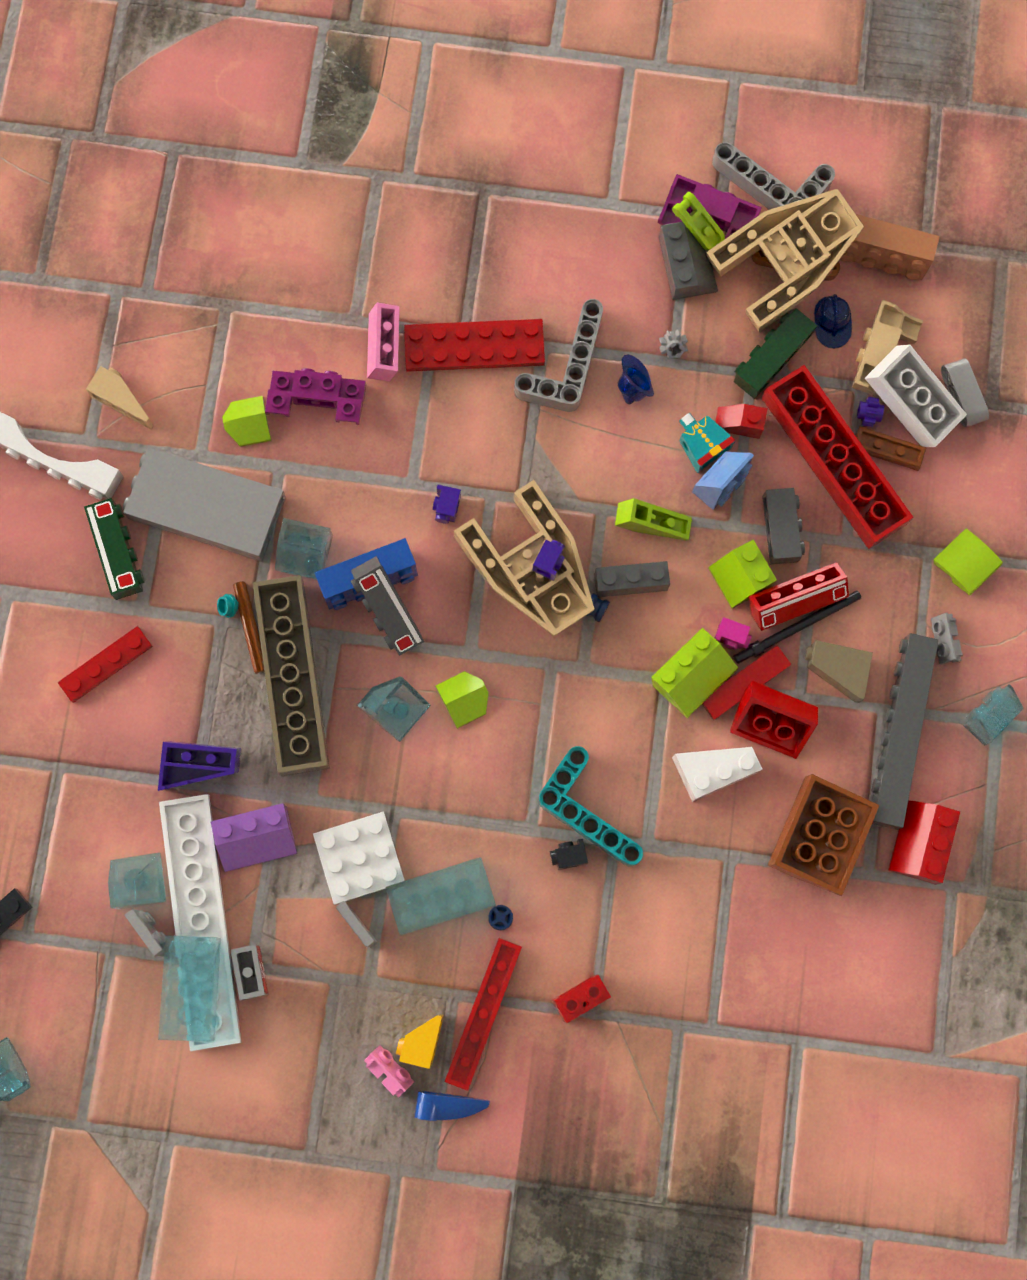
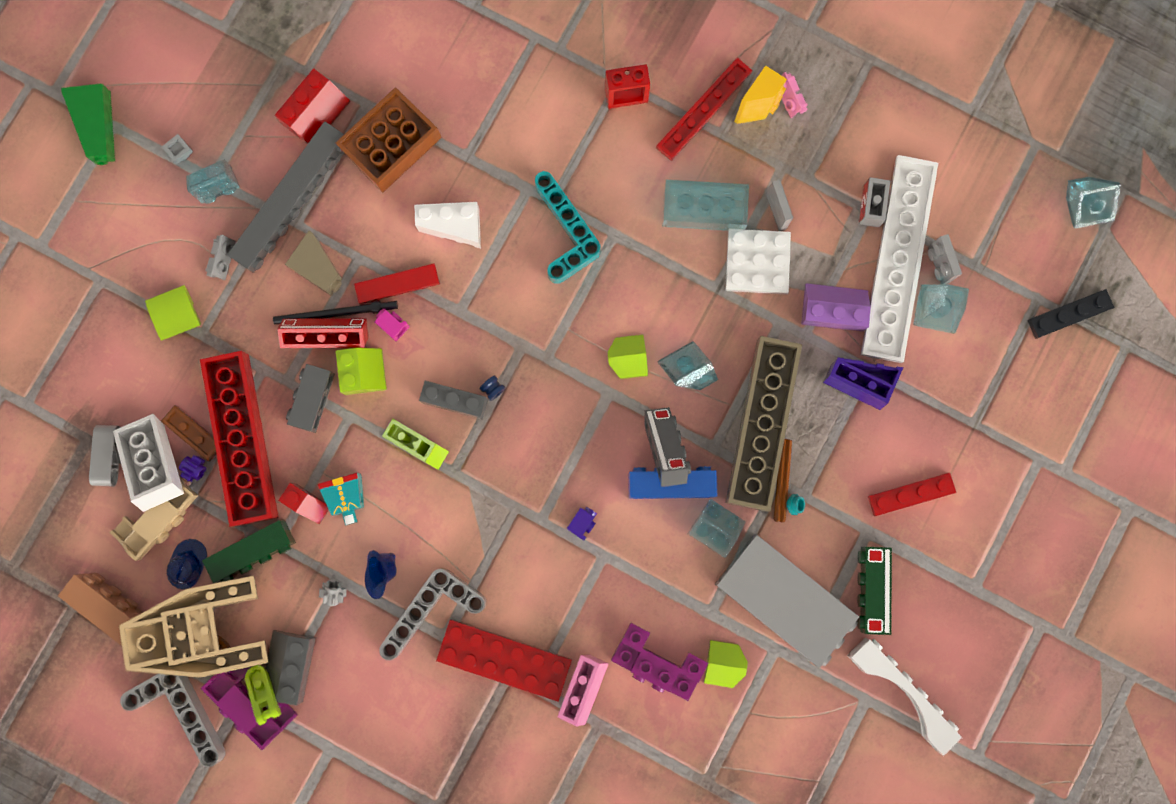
camera: 155 degrees left, 5 degrees up
tan slope [86,366,153,429] -> none
clear light blue brick [158,936,221,1041] -> none
blue piece [415,1091,490,1121] -> none
tan wedge [454,480,594,636] -> none
dark blue wheel [489,905,513,930] -> none
dark purple brick [532,540,565,581] -> none
black brick [550,838,588,870] -> none
lime slope [651,628,738,718] -> none
medium blue slope [692,452,754,510] -> none
red slope [730,681,818,759] -> none

